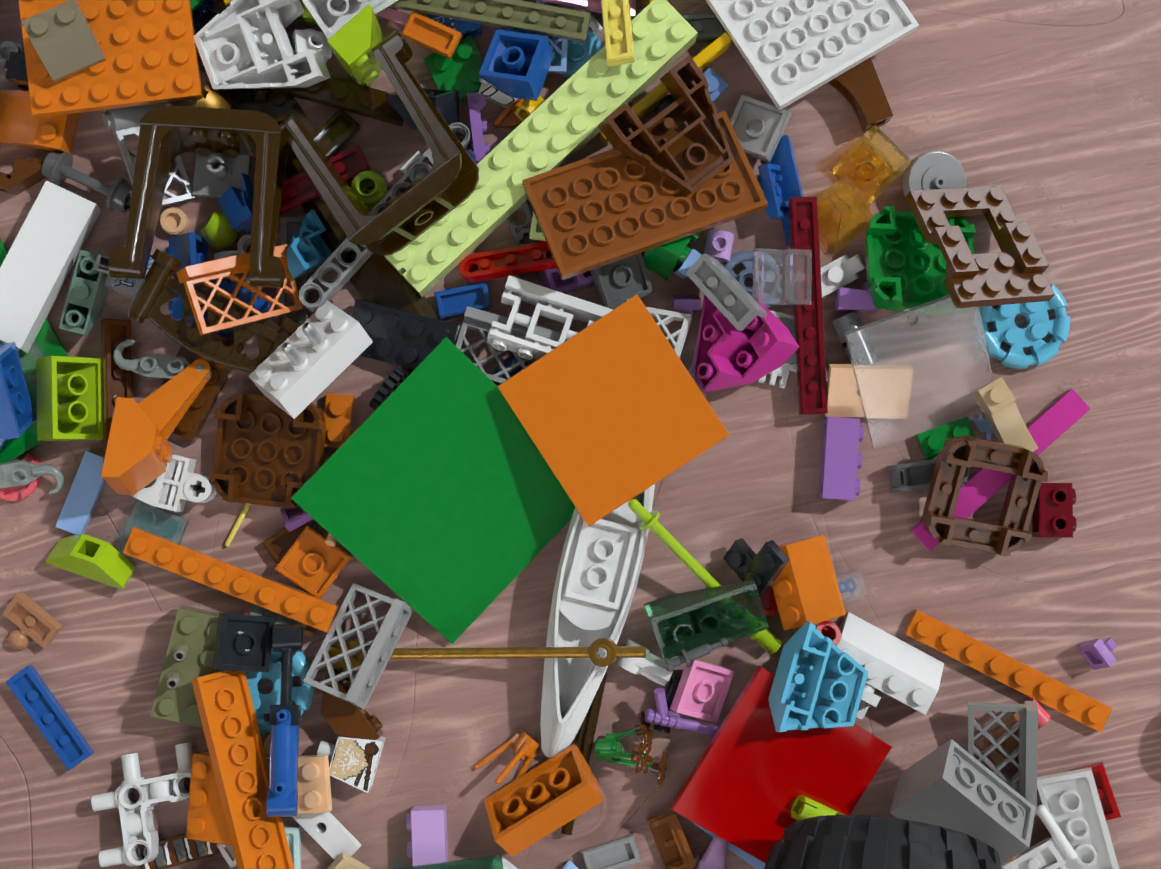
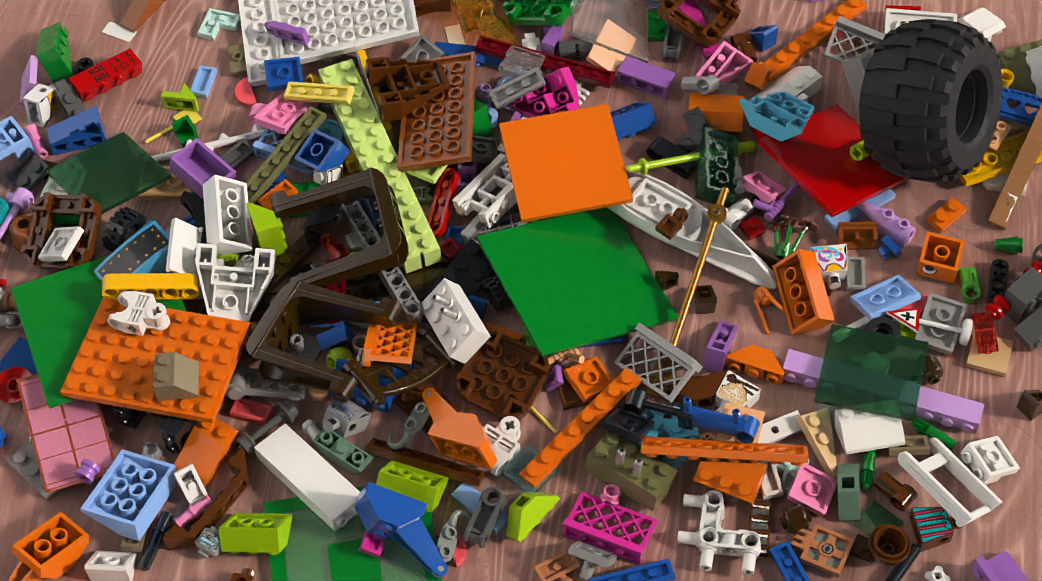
camera: 60 degrees left, 30 degrees down
none -> coral tile [229,398,274,425]
none -> white pin [302,419,320,440]
none -> red plate [320,233,350,259]
none -> white piece [353,40,381,120]
none -> dark red tile [440,237,463,262]
none -> sticker [444,24,465,45]
none -> dark grey piece [463,487,508,549]
none -> blue tile [468,294,488,320]
none -> dark pink fence [562,491,658,565]
none -> light grey tile [568,540,618,580]
none -> bright pink plate [600,484,623,505]
none -> blue slope [610,101,657,142]
none -> black beam [646,137,700,179]
none -> reddish brown plate [655,207,689,240]
none -> dark brown slope [655,271,679,291]
none -> light grey piece [681,75,720,95]
none -> dark brown slope [694,285,717,314]
none -> bright pink wedge [695,41,753,94]
none -> medium lavender slope [702,321,738,372]
none -> orange slope [725,344,785,385]
none -> reddish brown piece [730,32,758,62]
none -> red plate [739,215,766,241]
none -> orange brick [744,61,772,91]
none -> blue slope [749,25,778,52]
none -> torso [810,244,847,289]

